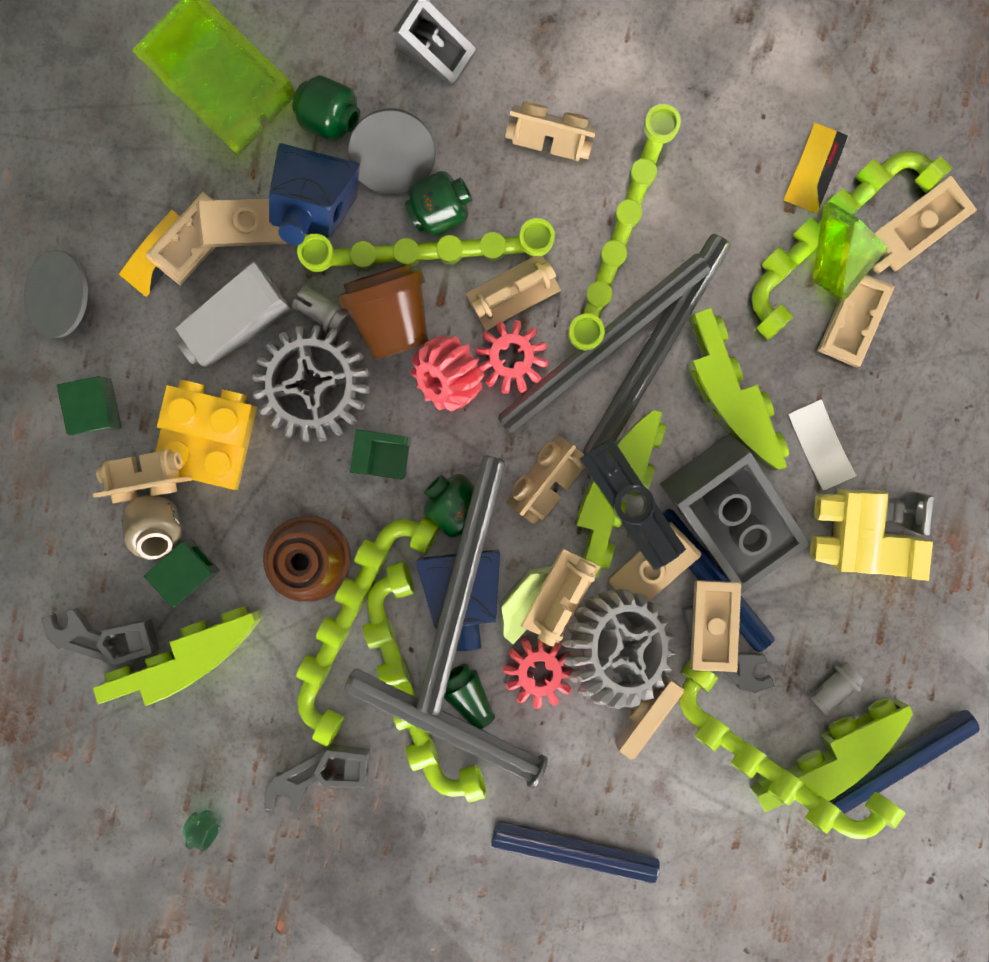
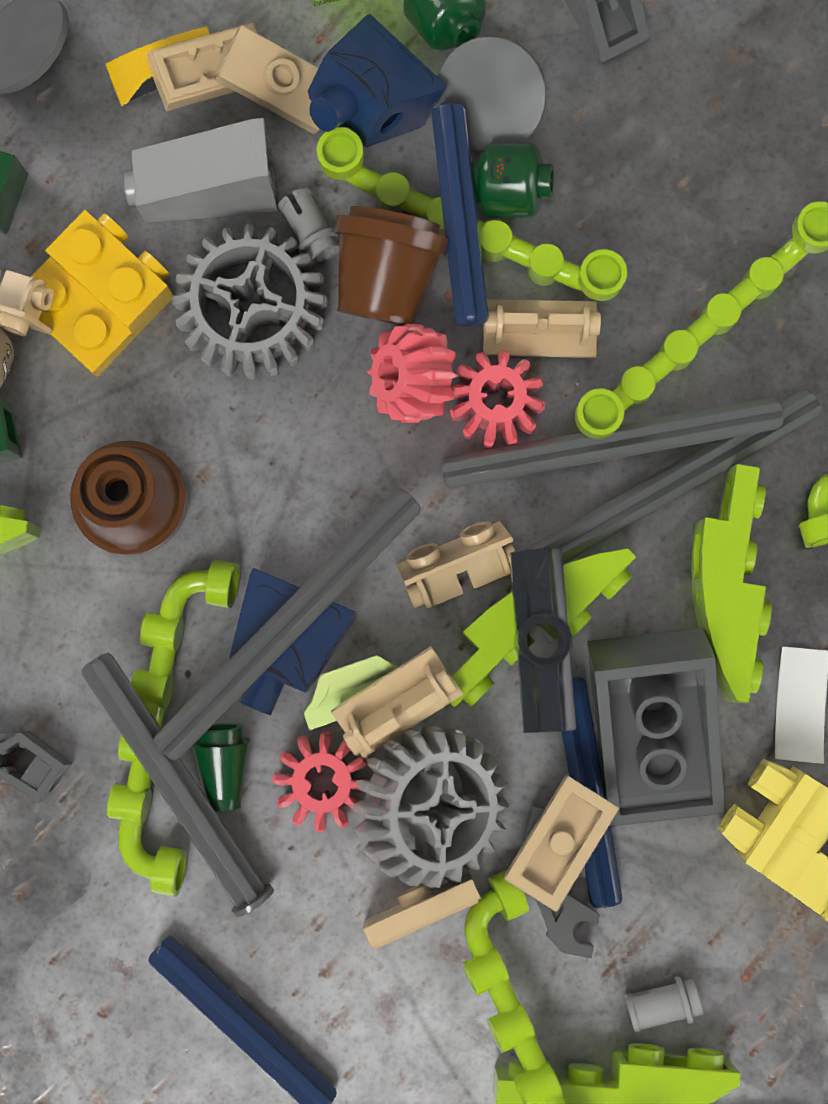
camera: 30 degrees right, 5 degrees down
lime bar [296,516,440,748] -> none
dark green panel [350,429,411,480] -> none
dark green head [424,474,475,537] -> none
tan hinge [505,101,597,162] -> none
tan plate [607,522,701,603] -> none
none -> dark blue axle [431,102,489,327]

